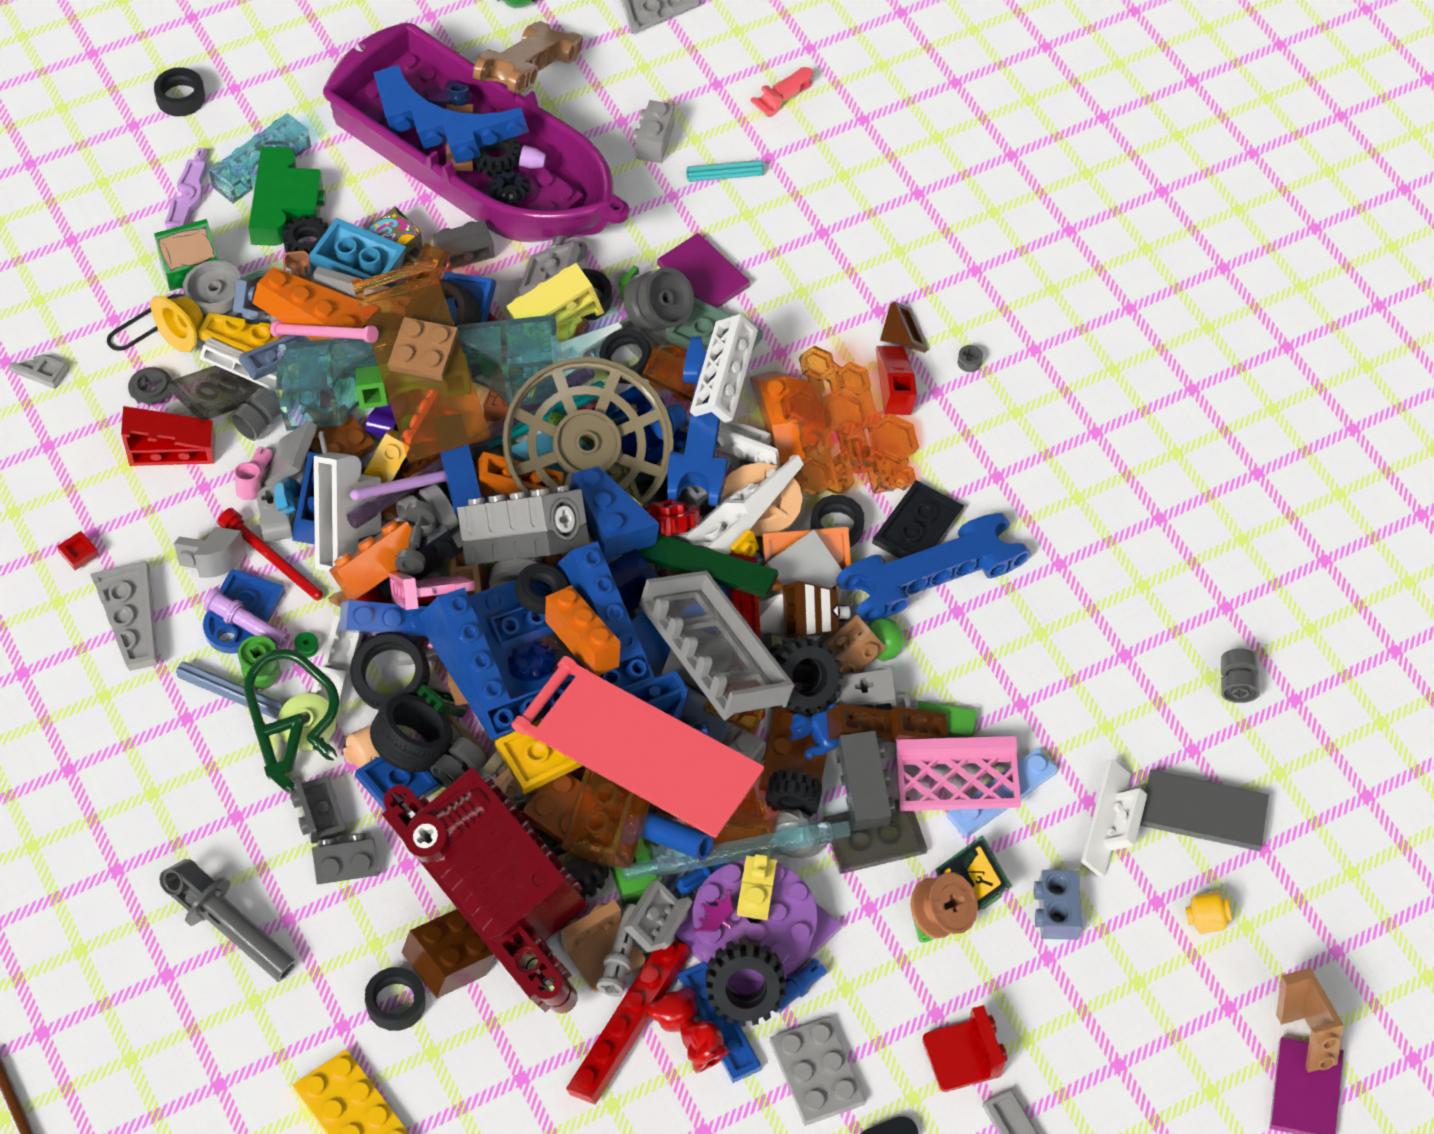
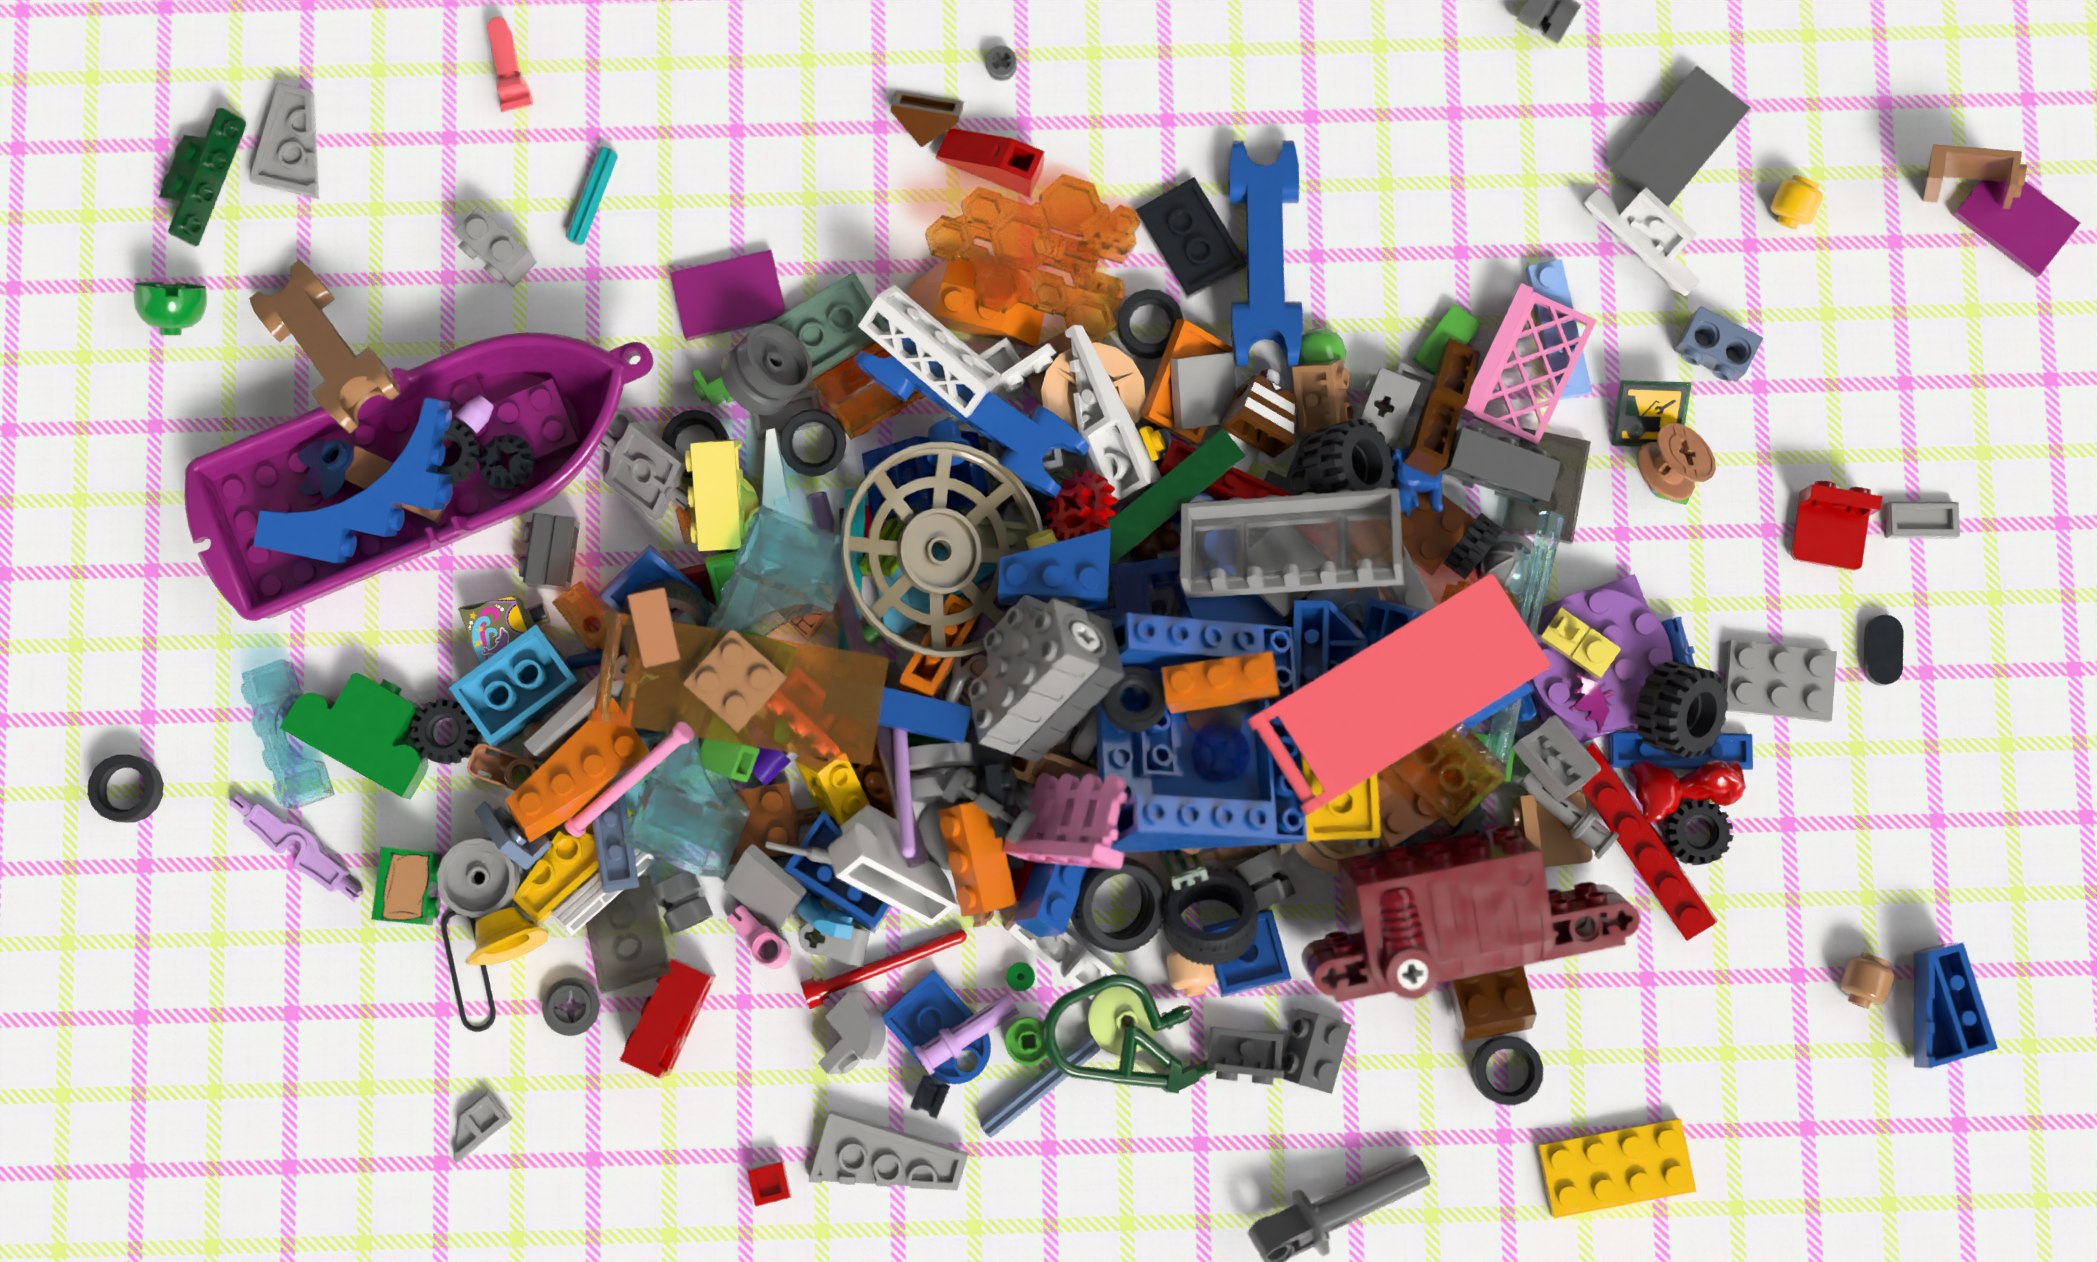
camera: 60 degrees left, 25 degrees up
none -> nougat tile [628,588,681,668]
none -> black wheel [910,1074,951,1119]
none -> black tyre [1662,800,1733,865]

